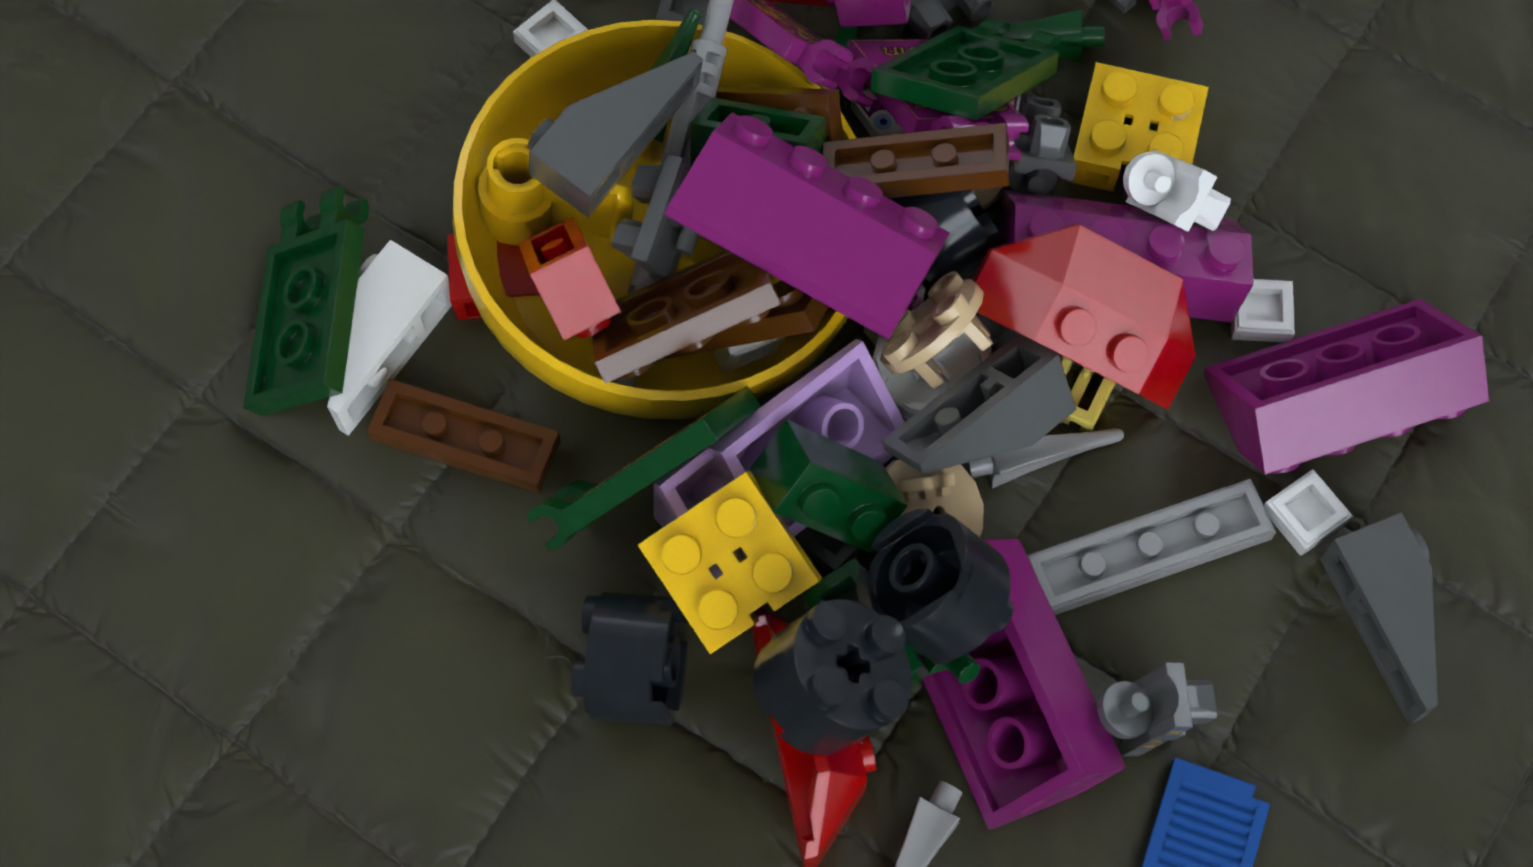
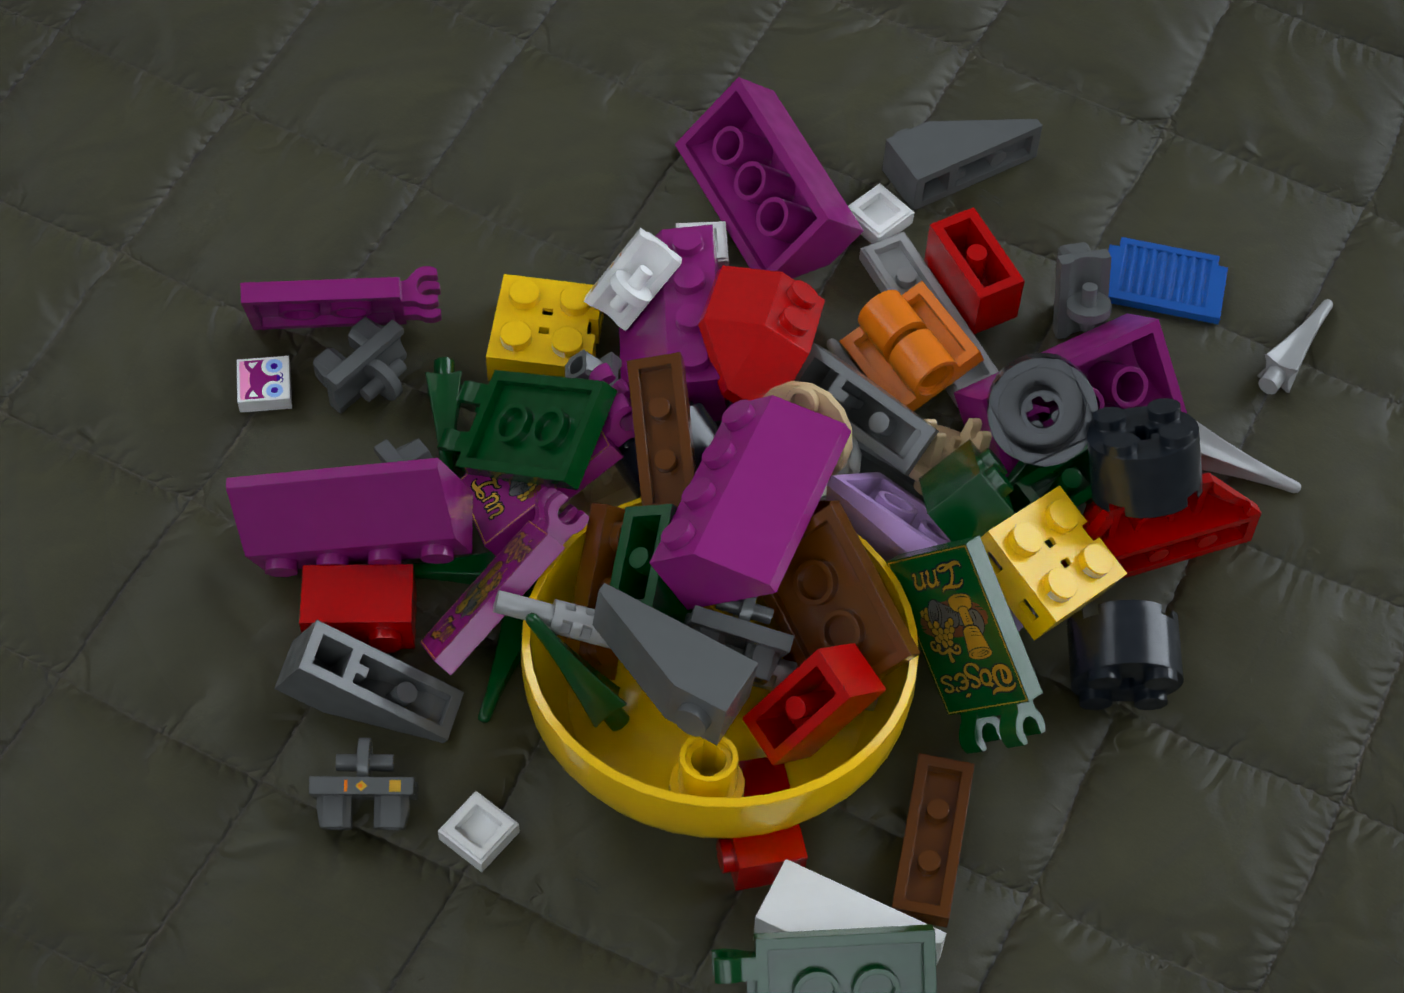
camera: 100 degrees left, 10 degrees down
none -> orange plate [839,281,984,412]
none -> red brick [924,207,1025,334]

